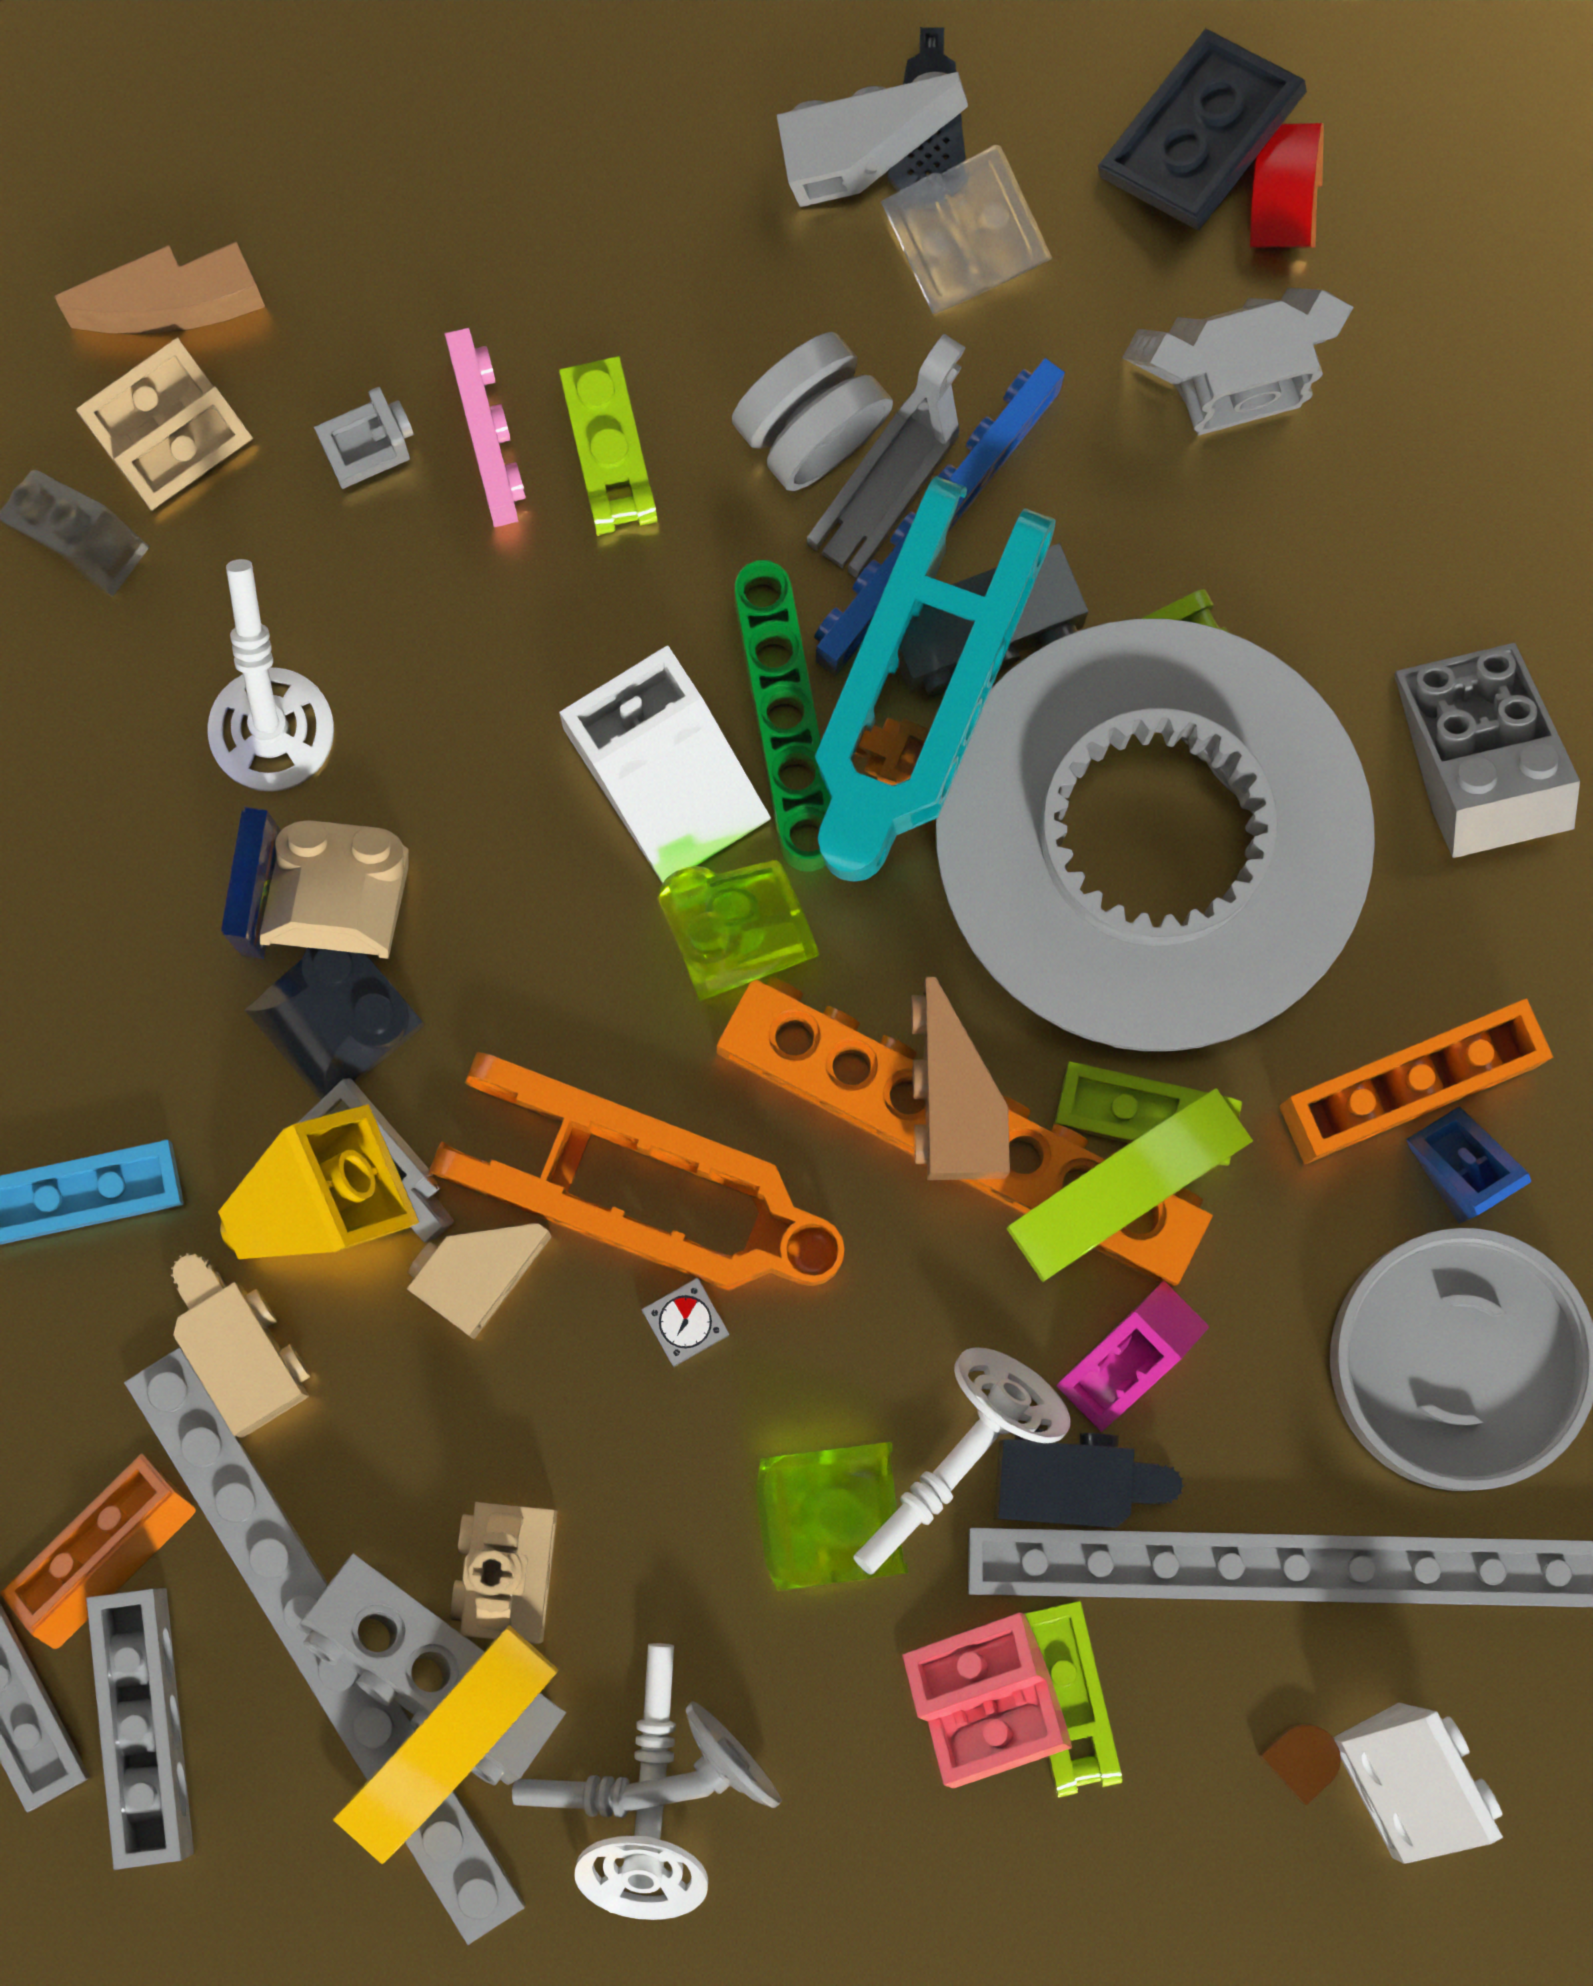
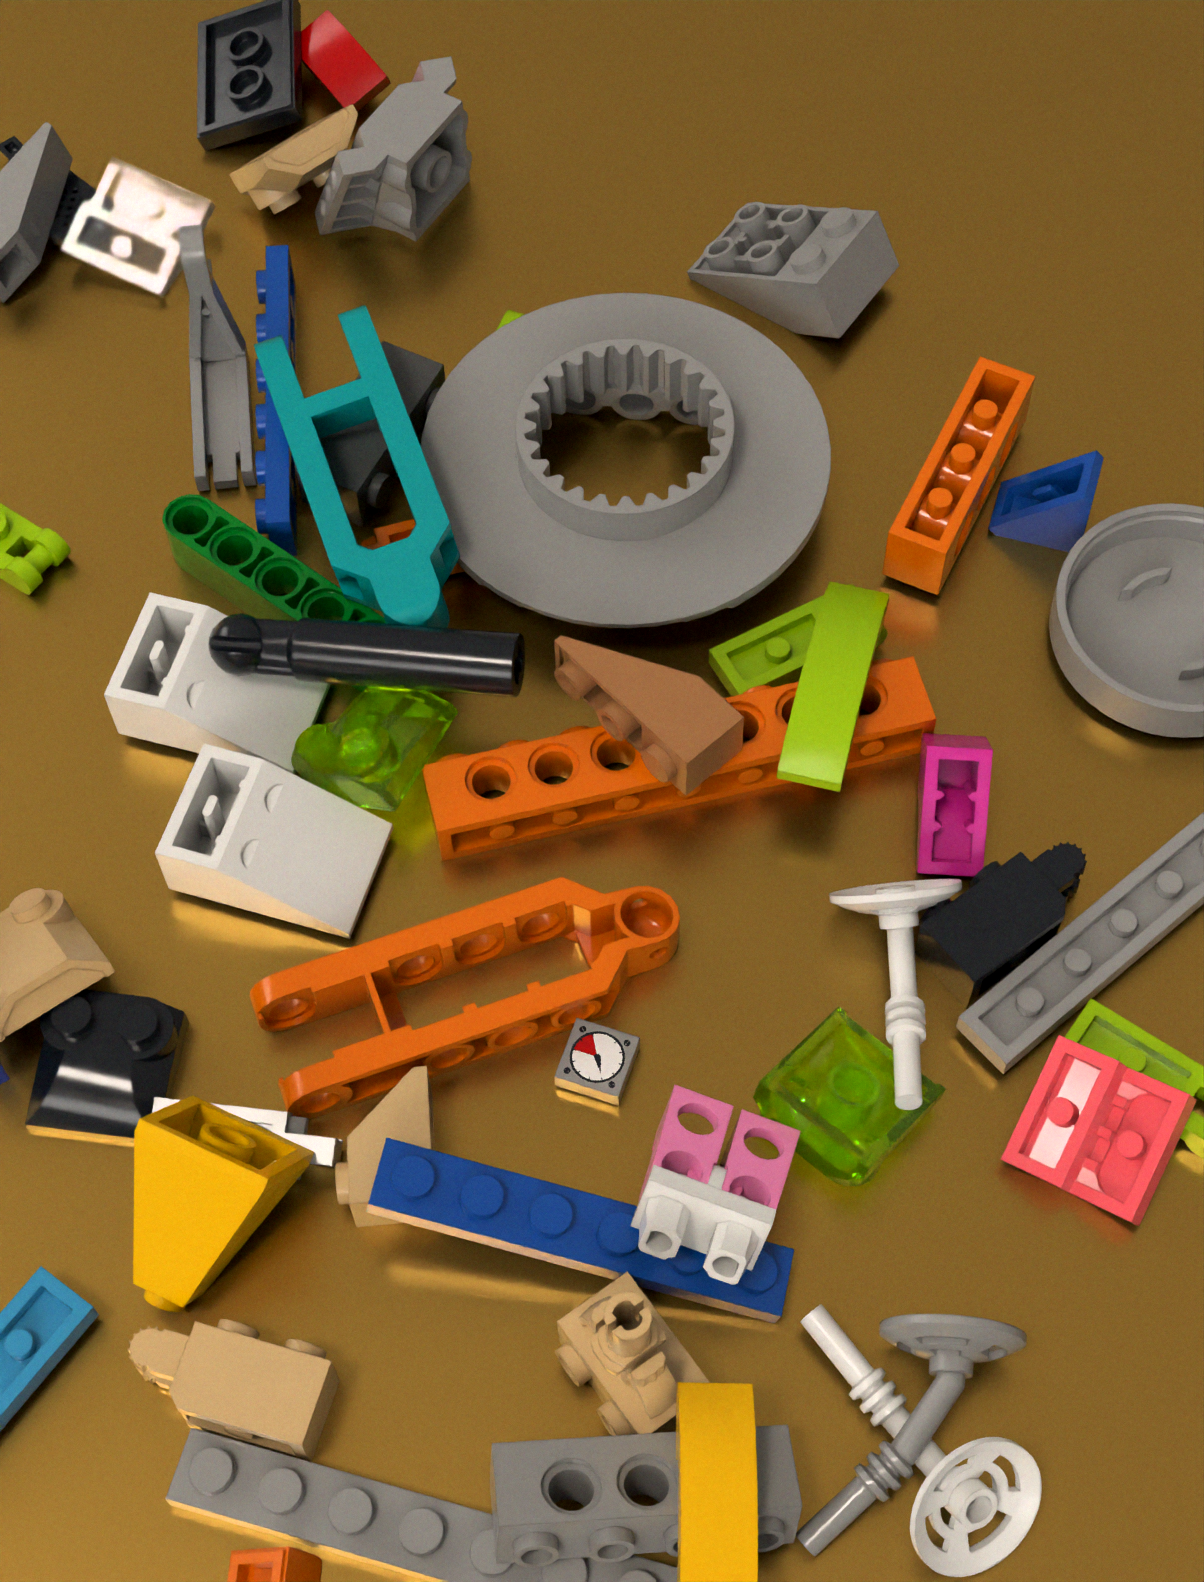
camera: 35 degrees left, 20 degrees down
light grey wheel [732,332,893,491] -> none
none -> white slope [155,743,394,939]
none -> black piece [208,613,525,698]
none -> tan slope [229,104,358,214]
none -> blue plate [366,1138,794,1323]
none -> hips [631,1085,801,1285]

